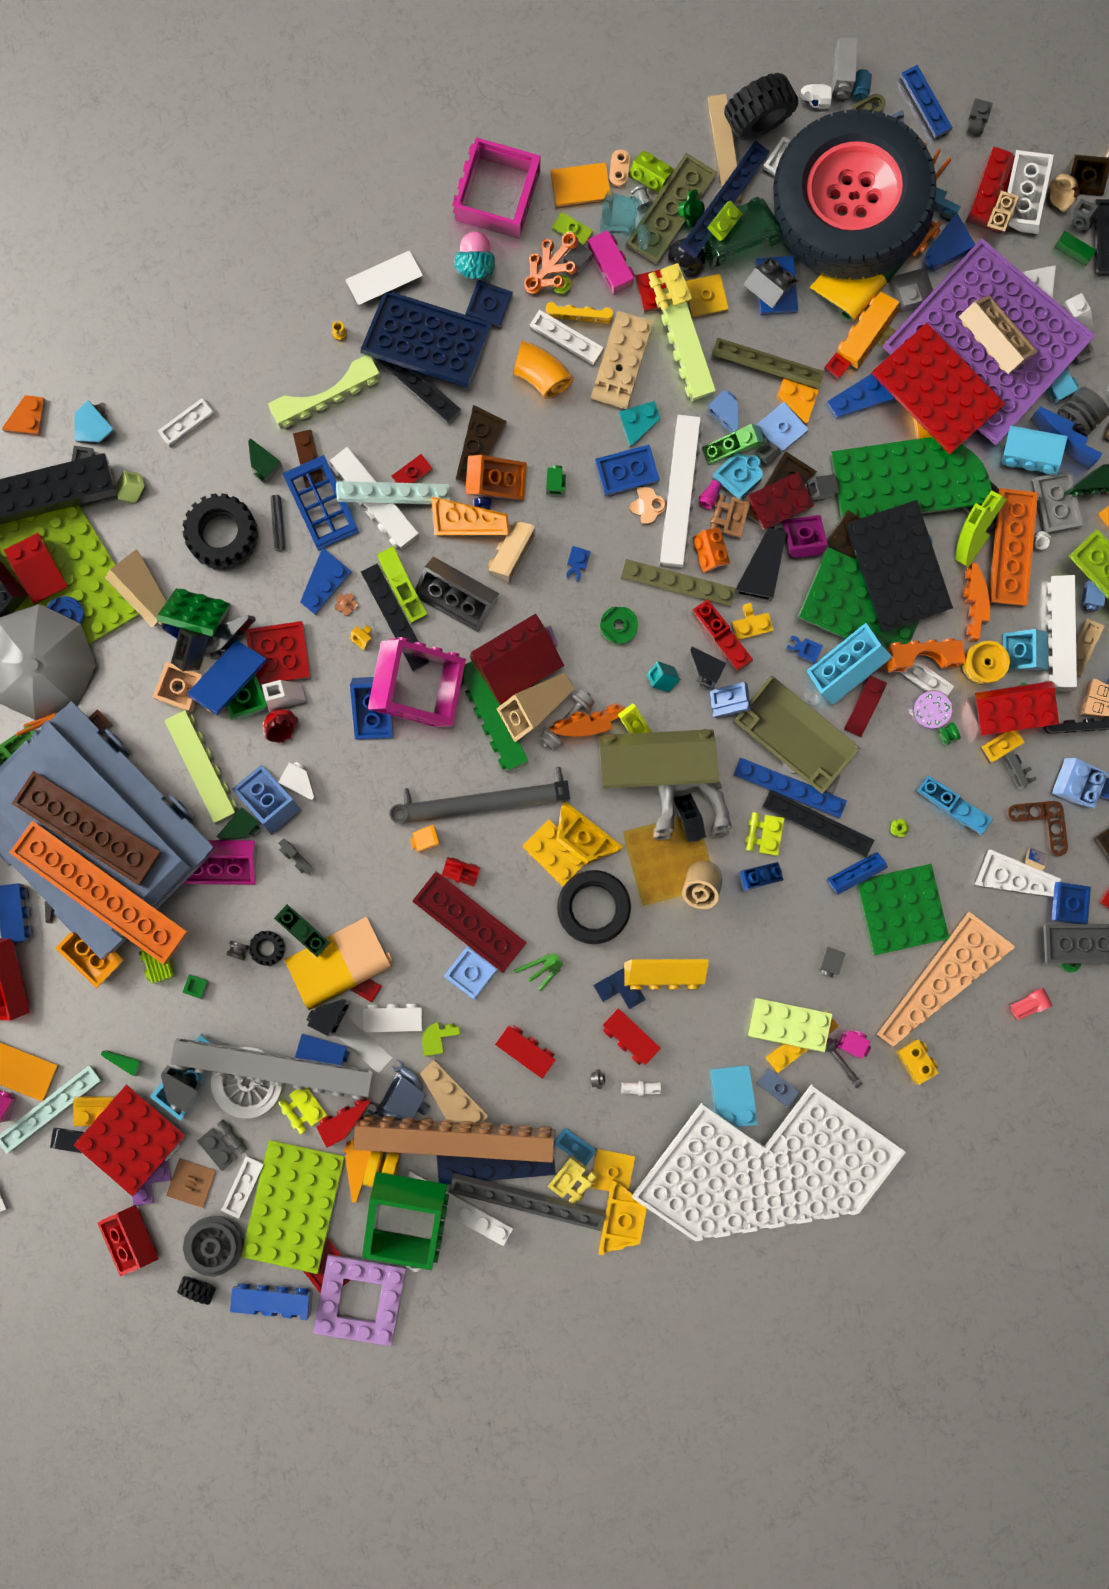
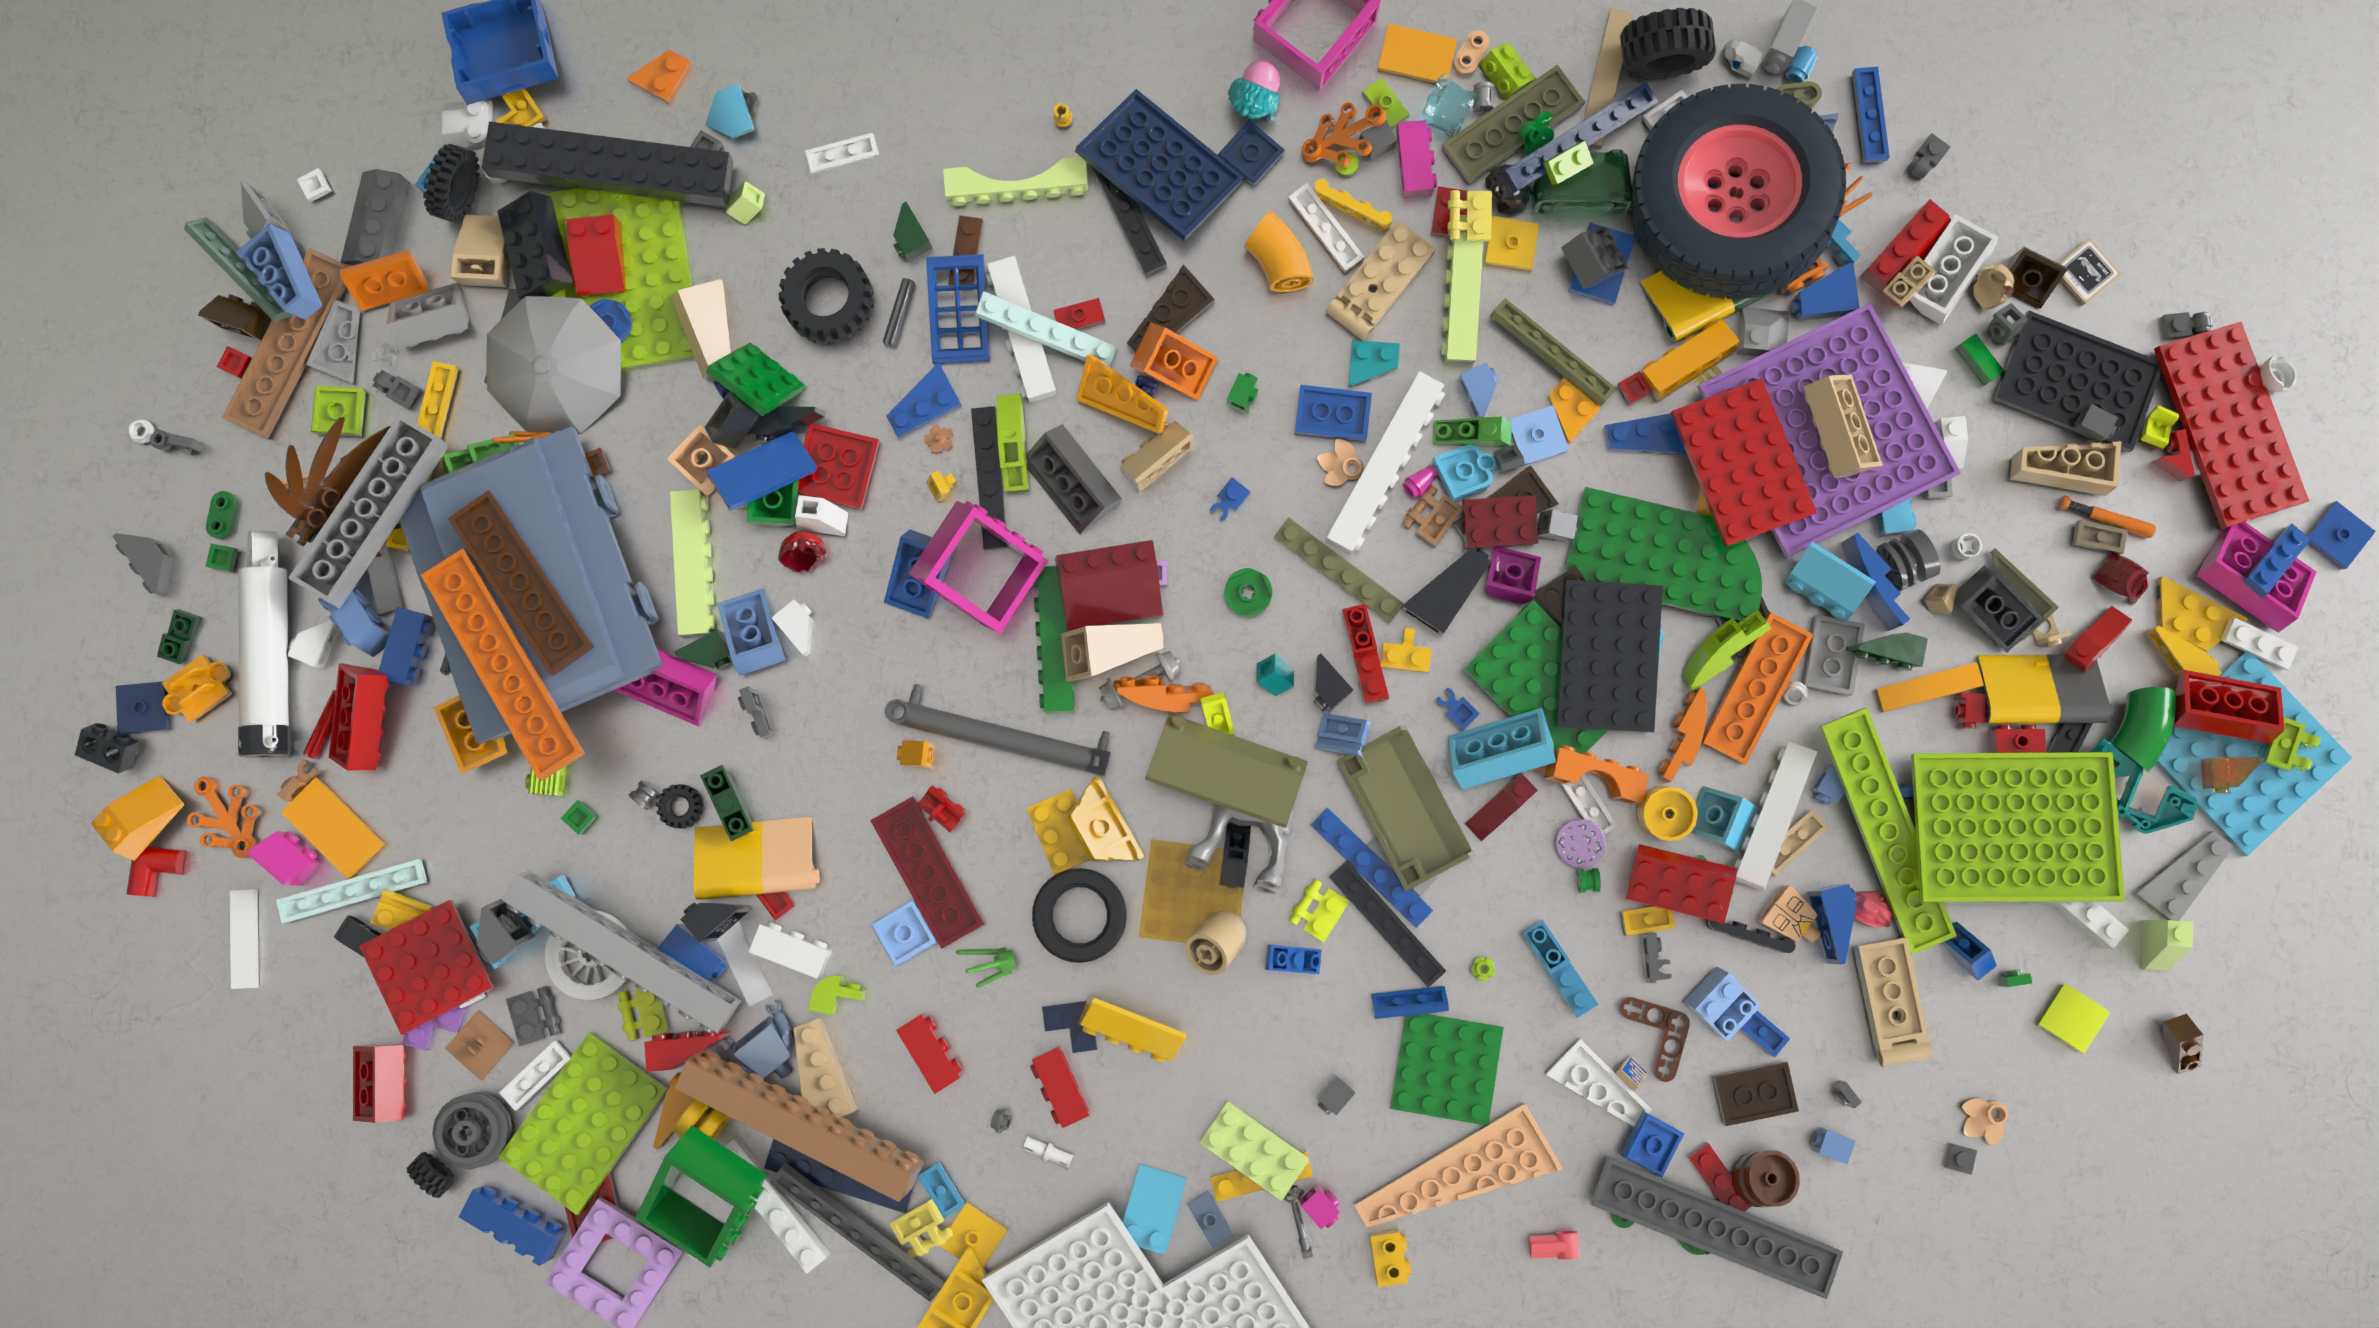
camera: 30 degrees right, 0 degrees up
green slope [101,1050,142,1076] -> none
white sticker [346,251,423,305] -> none
clear light blue plate [637,224,651,250] -> none
orange bracket [693,528,730,573] -> none

